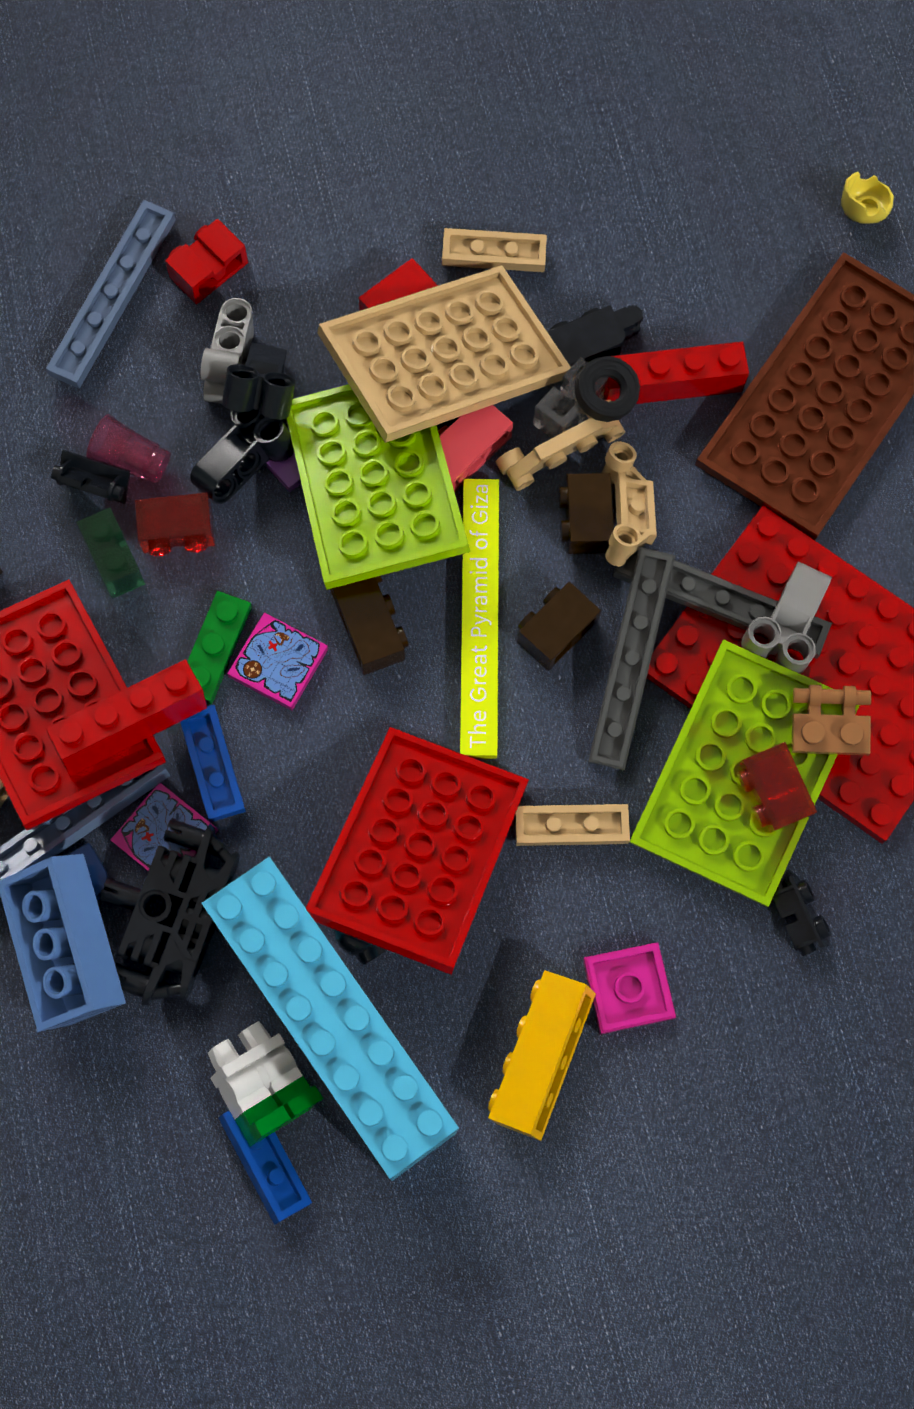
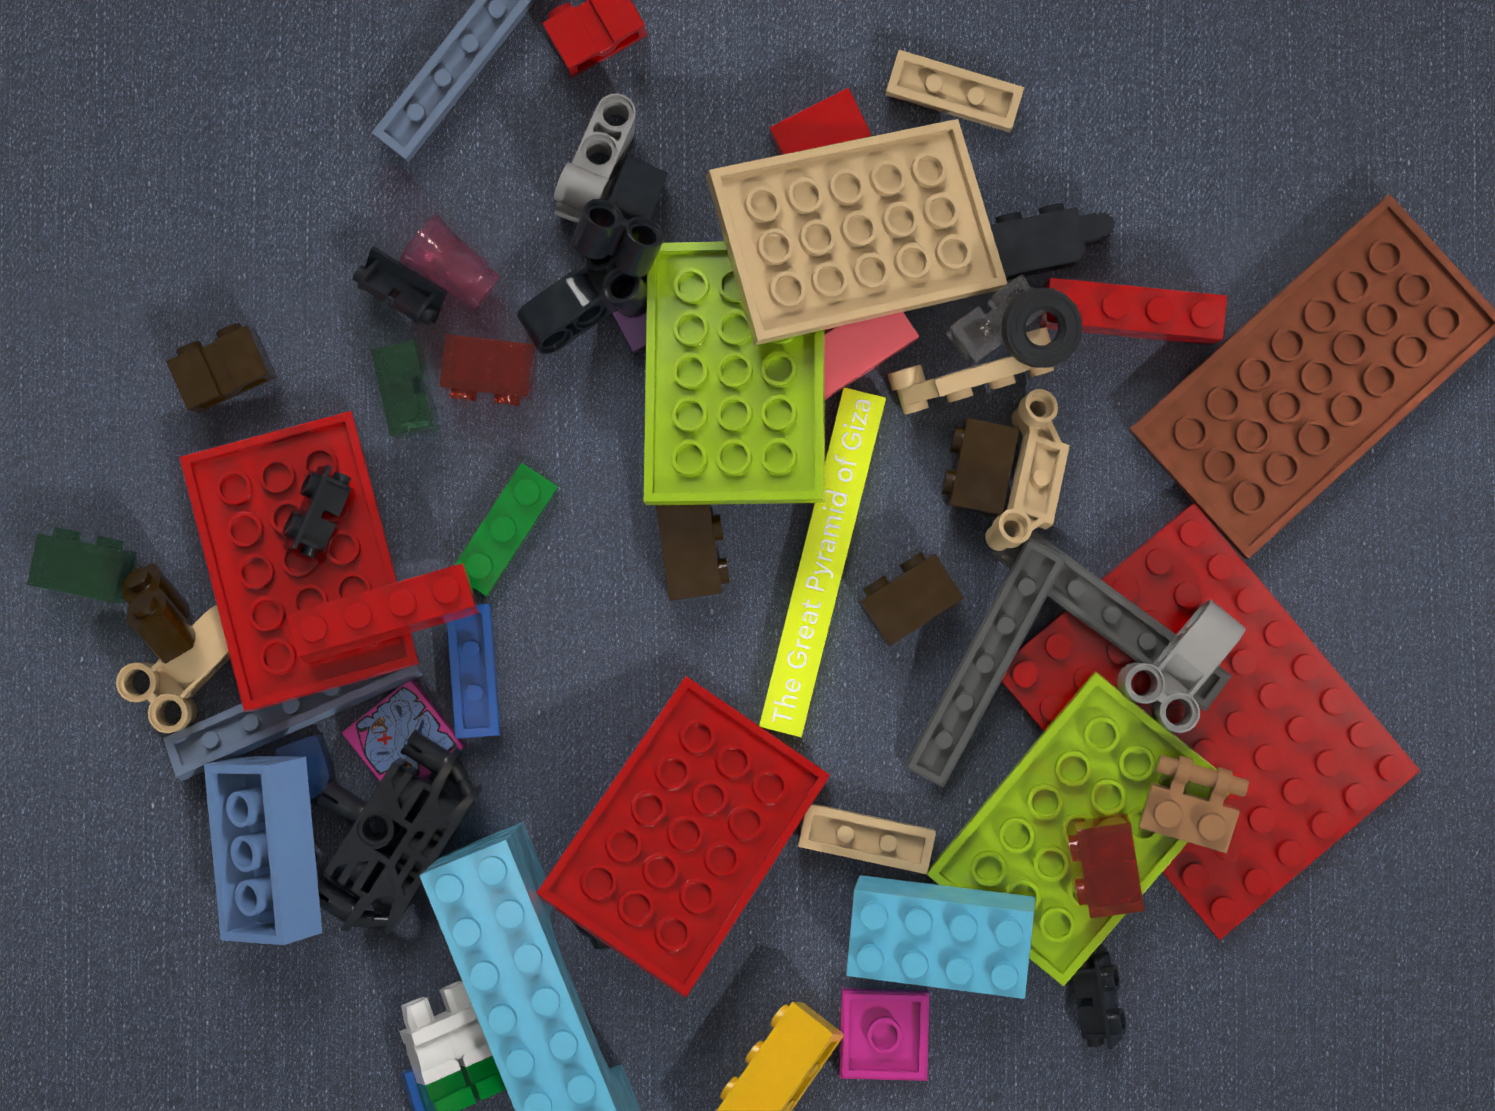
camera: 20 degrees right, 15 degrees up
tile [227,613,328,711] -> none
light yellow hair [841,172,894,224] -> none
none -> black hinge [282,465,352,560]
none -> medium azure brick [846,875,1035,999]

